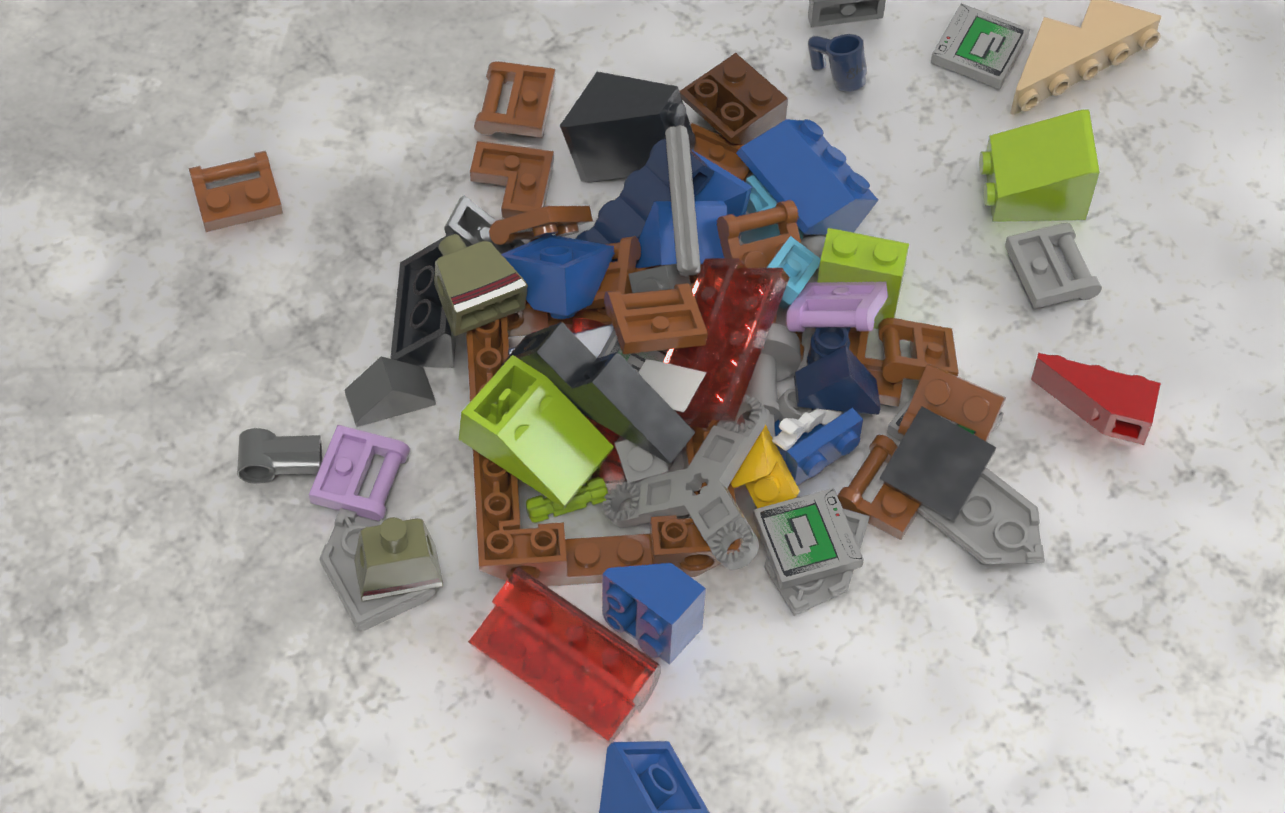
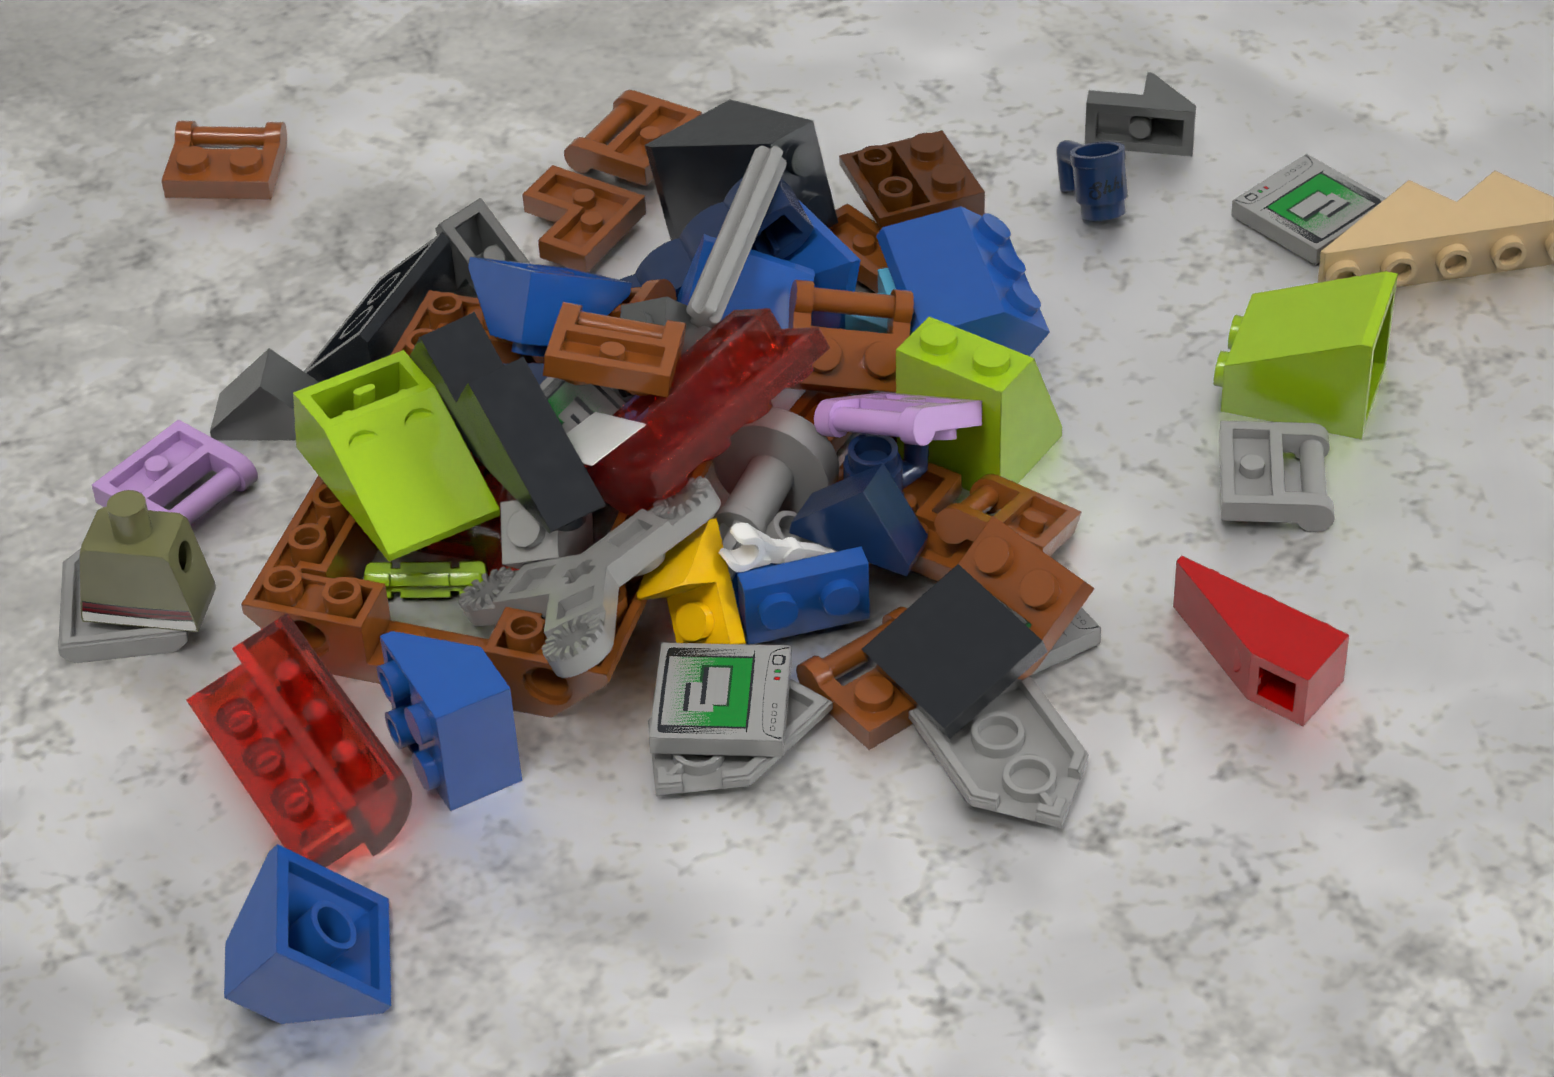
camera: 25 degrees right, 15 degrees down
dark grey piece [237,428,322,484] -> none
olive torso [434,234,528,336] -> none
dark orange plate [489,206,593,245] -> none
medium azure slope [754,236,820,309] -> none

